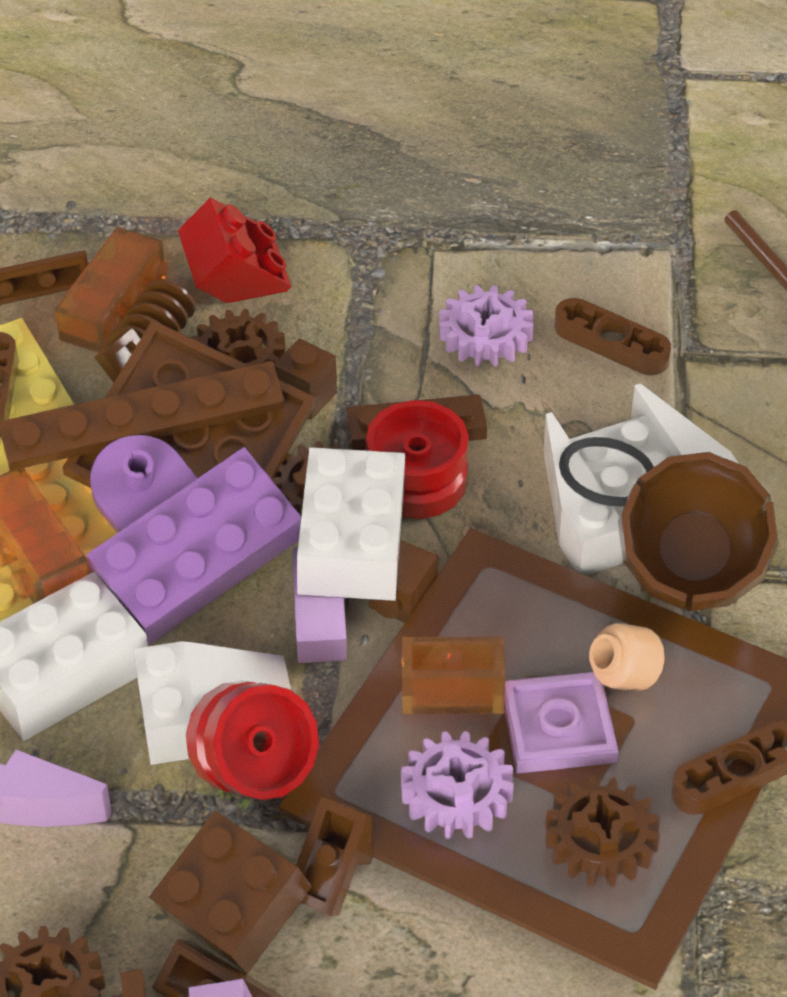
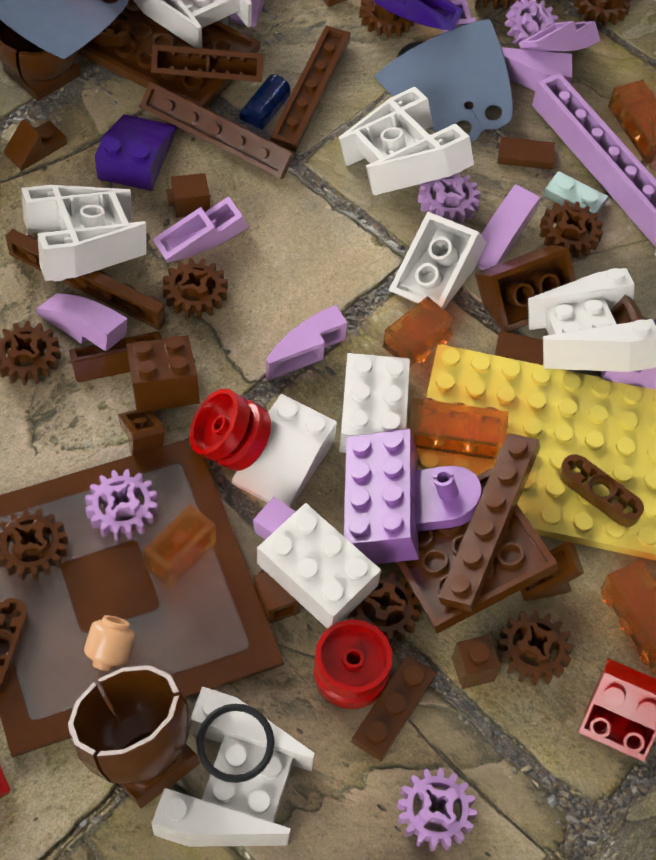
camera: 125 degrees right, 10 degrees up
reddish brown piece [108,280,196,344] -> none
lavender tile [501,672,619,774] -> none

